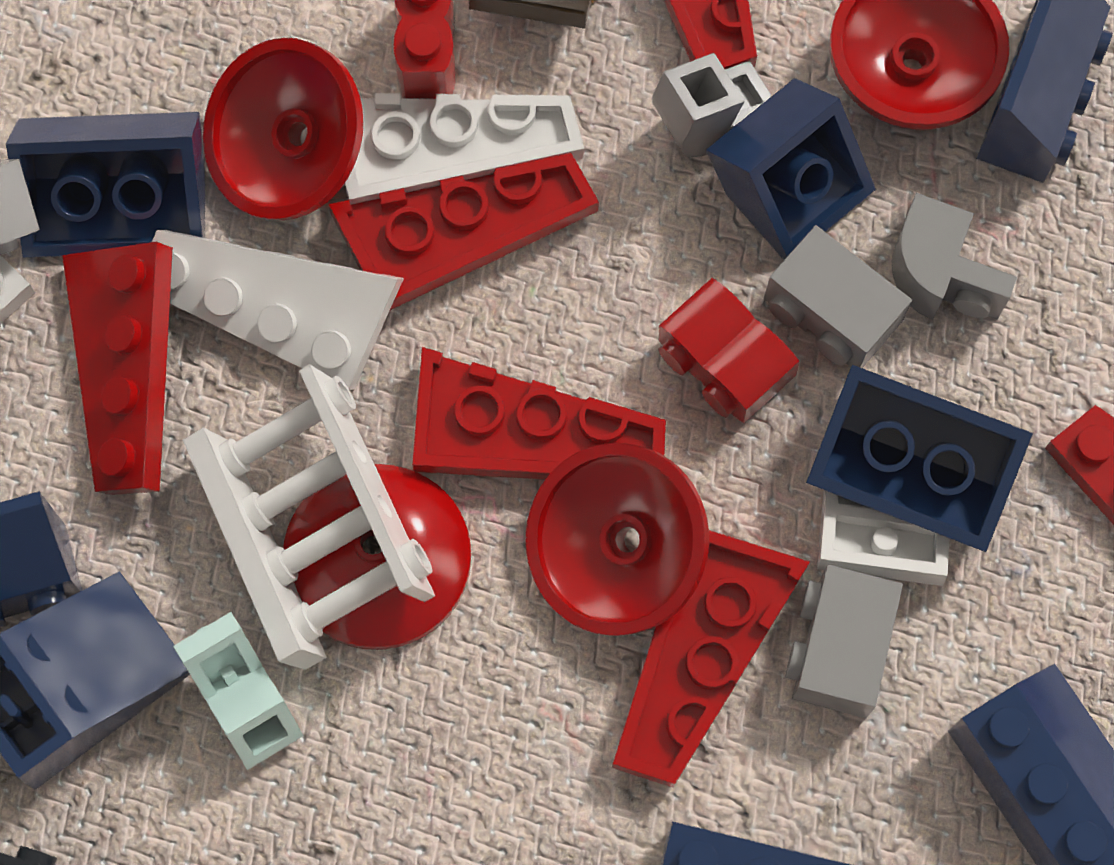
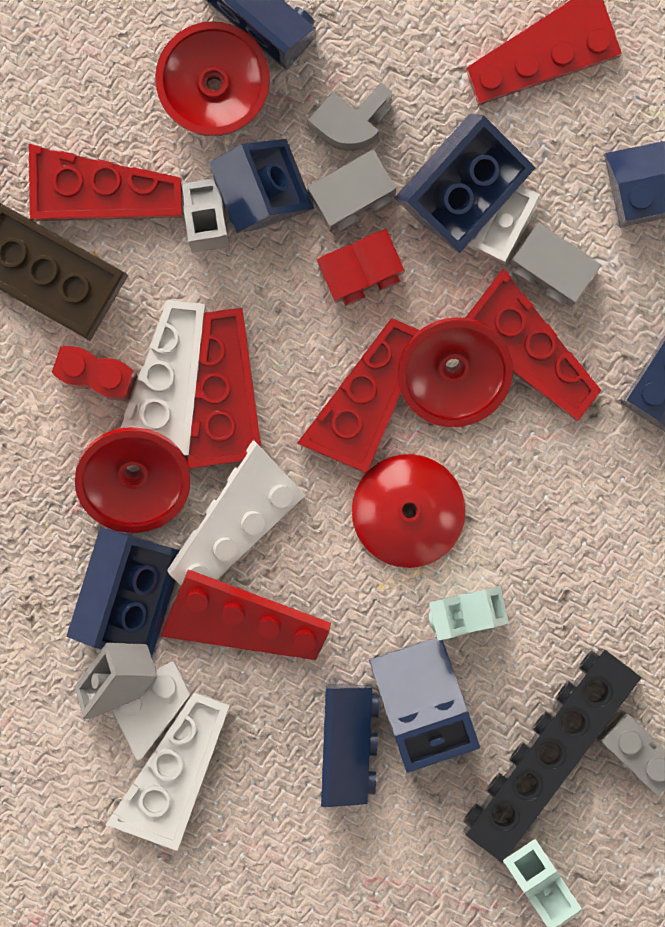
camera: 65 degrees left, 15 degrees up
white fence [183,364,435,670] -> none

